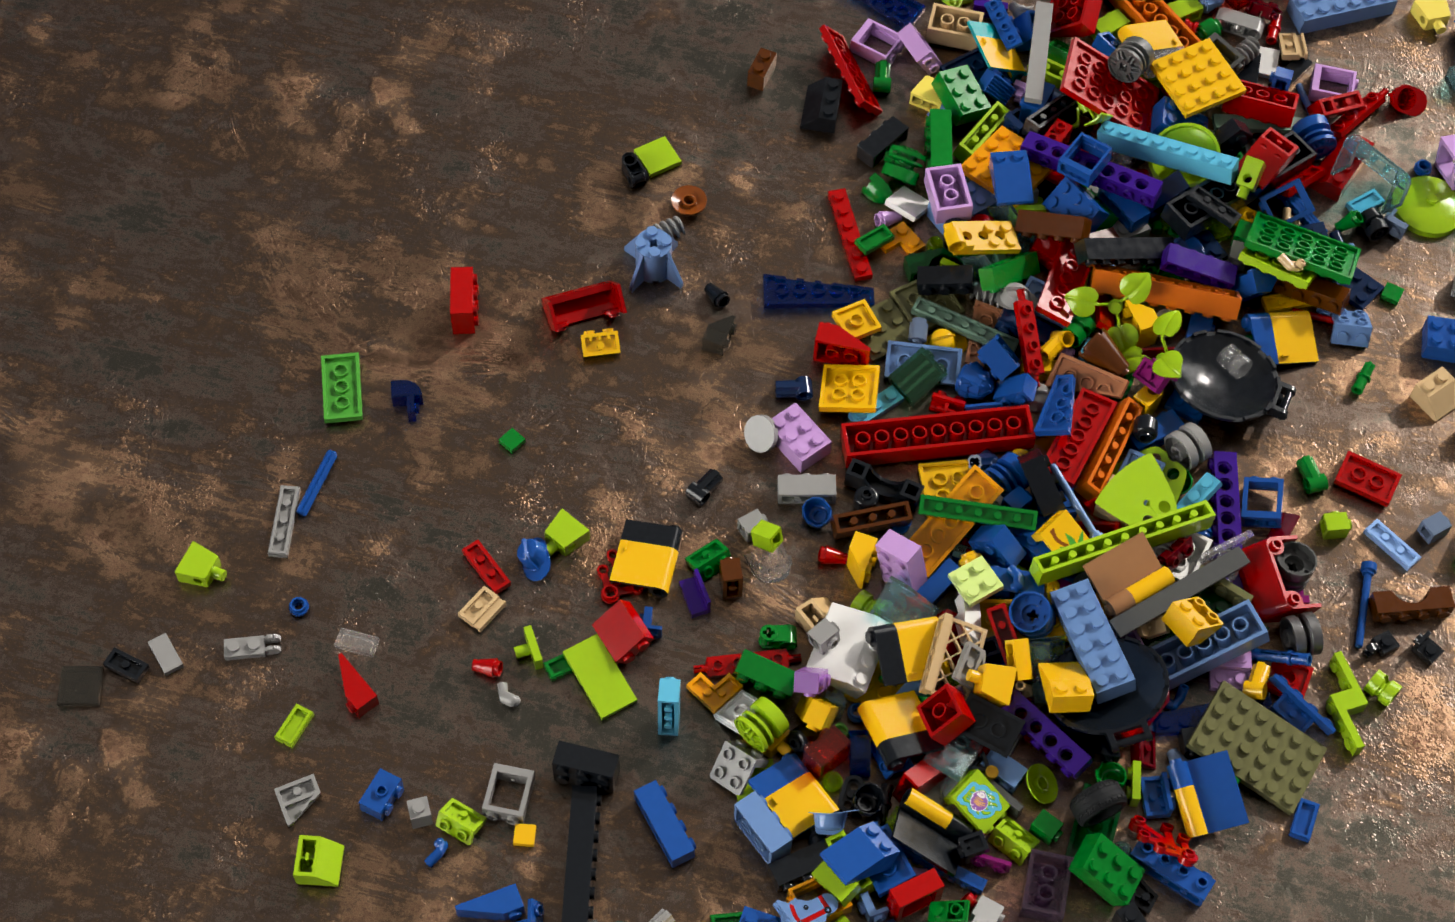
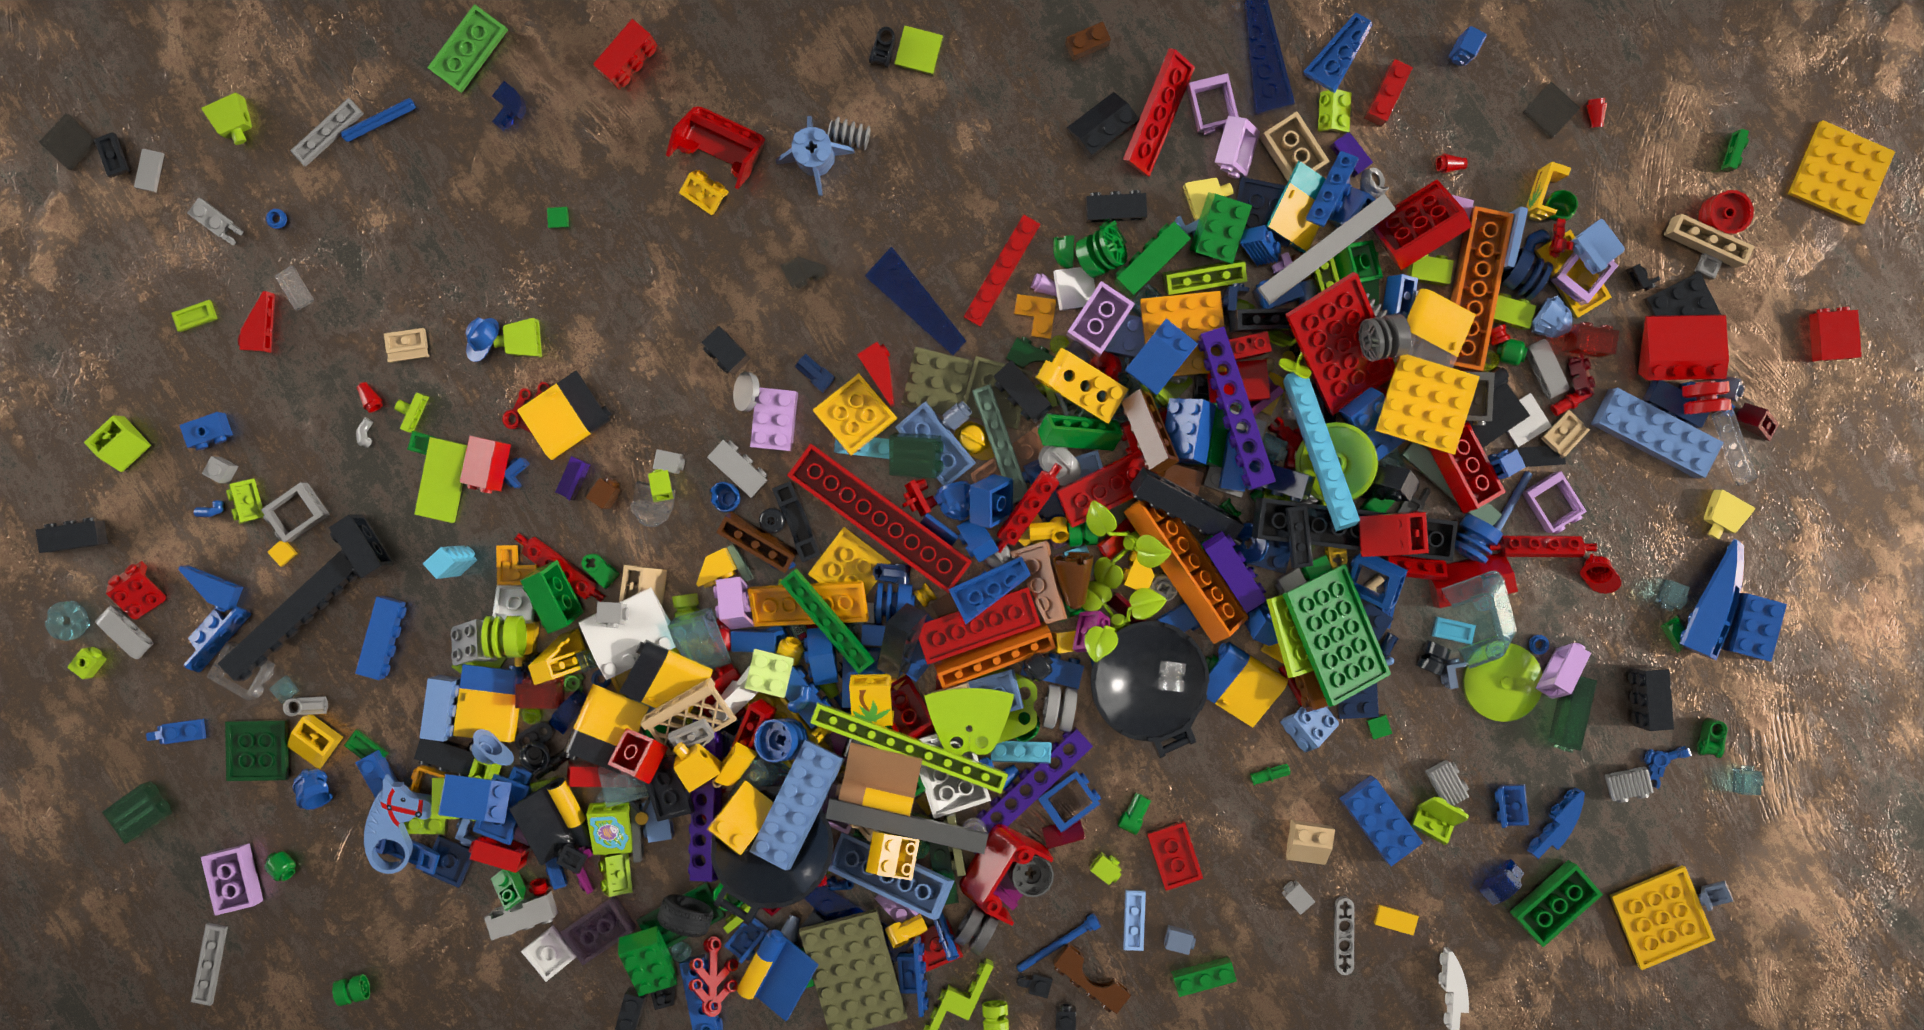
camera: 50 degrees right, 30 degrees up
light grey wing [274,773,321,827] -> none
red plate [462,540,511,594] -> none
dark orange dish [671,185,707,216] -> none
green bracket [684,539,731,582] -> none
black piece [685,469,723,506] -> none
black cone [704,283,730,308] -> none
medium lavender brick [794,667,831,697] -> none
red cone [818,545,848,565] -> none
yellow plate [831,299,882,340] -> none
green tile [854,224,895,256] -> none
green piece [873,60,891,93] -> none
lime dish [1026,763,1058,804] -> none
green brick [1029,809,1064,846] -> none
medium blue piece [1050,463,1103,538] -> none
blue window [1057,132,1113,188] -> none
dark red hinge [1157,536,1194,571] -> none
clear tile [1198,530,1255,565] -> none
light grey piece [1234,36,1260,67] -> none
lime torso [1236,155,1266,200] -> none
tan arm [1277,253,1306,272] -> none
red slope [1307,90,1365,120] -> none
green cone [1335,210,1363,232] -> none
none -> black brick [702,326,751,375]

